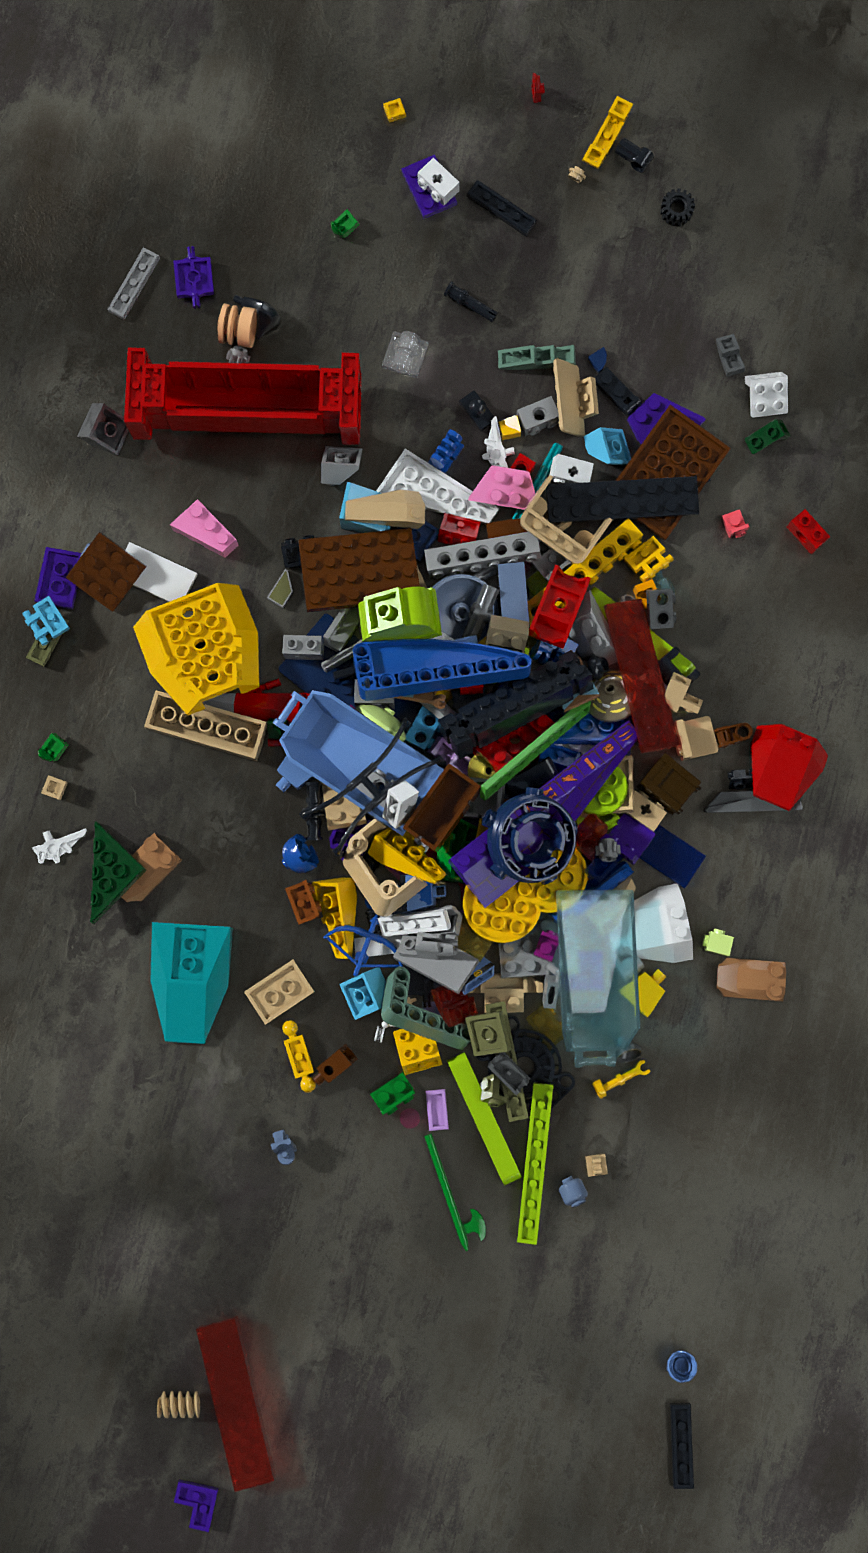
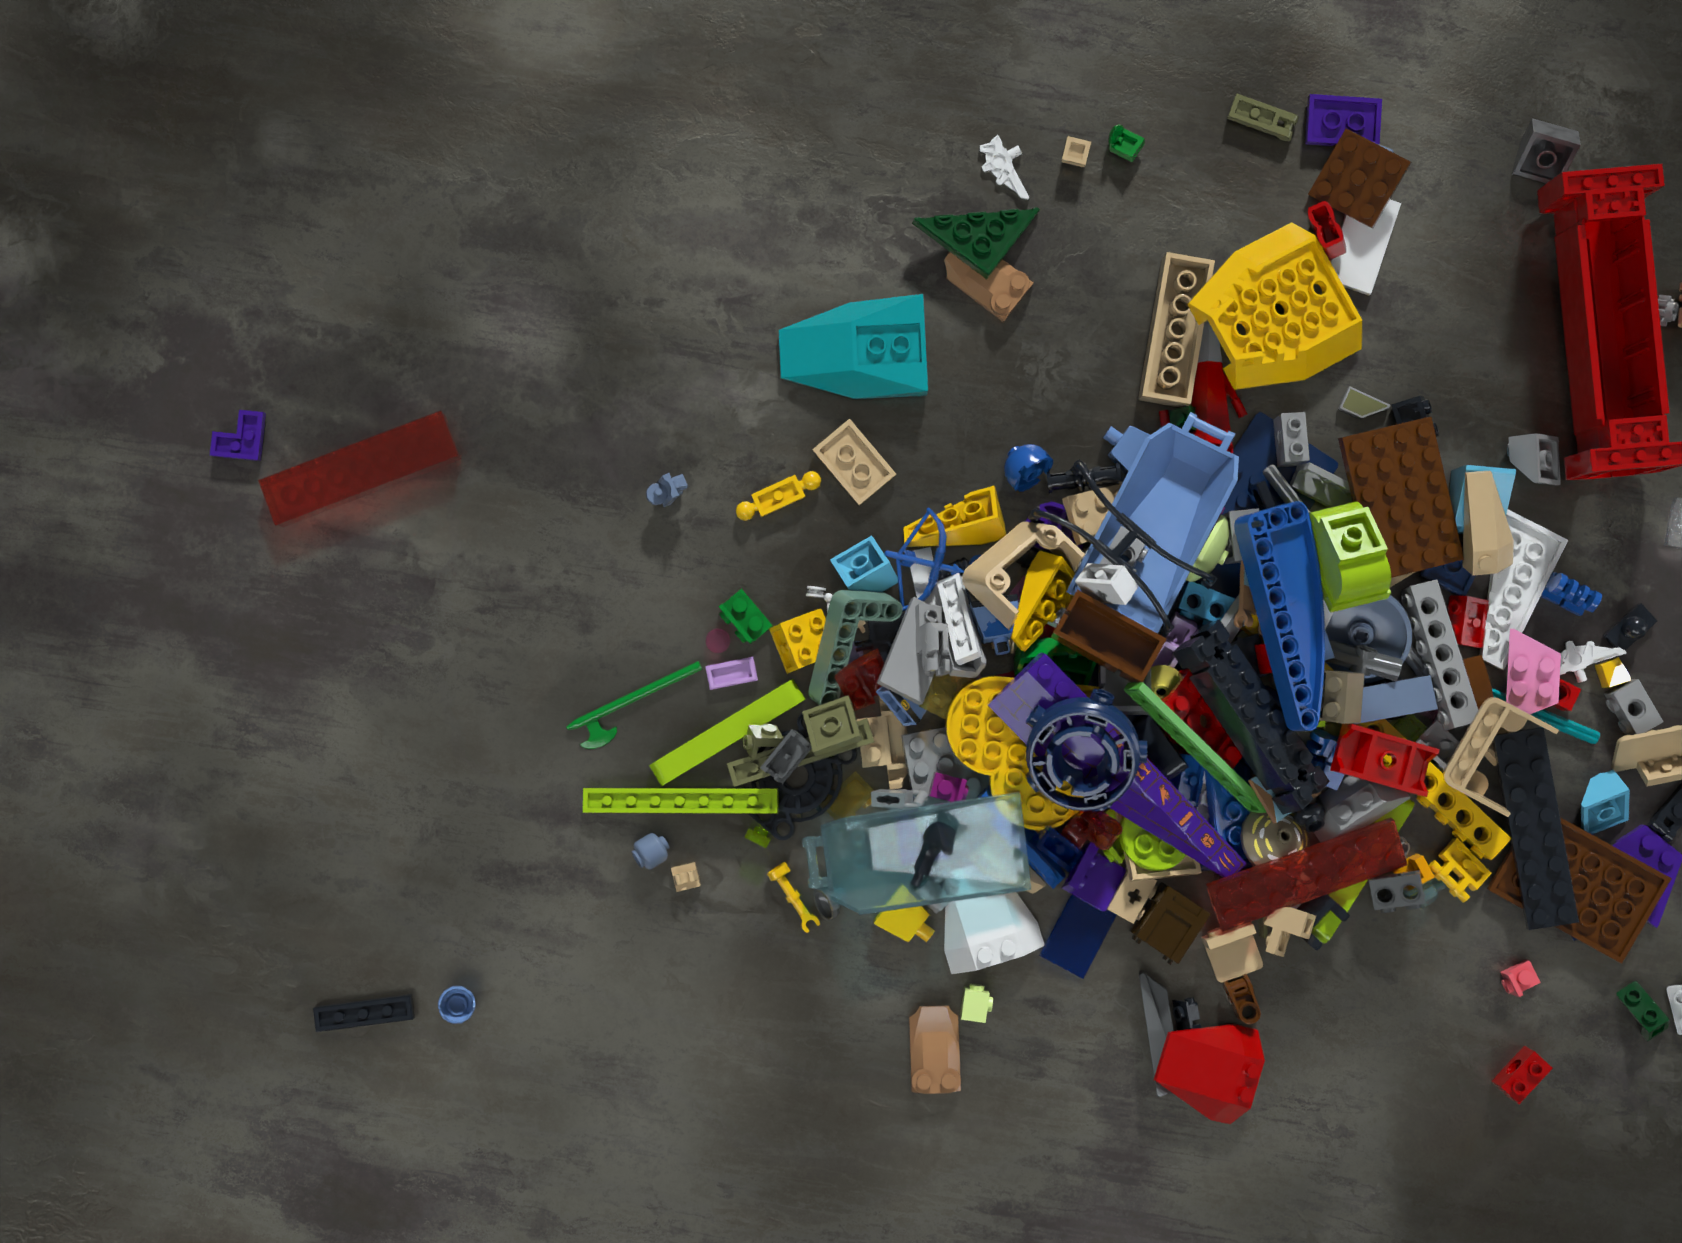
camera: 85 degrees right, 5 degrees up
medium azure plate [23,596,70,646] -> none
tan piece [157,1391,200,1418] -> none
bright pink wedge [170,499,239,558] -> none
dark orange bracket [285,880,322,925] -> none
reddish brown torso [312,1044,358,1086] -> none
white brick [549,454,594,484] -> none
light grey gear [596,838,621,862] -> none
none -> clear neon green plate [744,826,771,848]
none -> black animal [910,821,956,887]
none -> red brick [1308,201,1346,260]

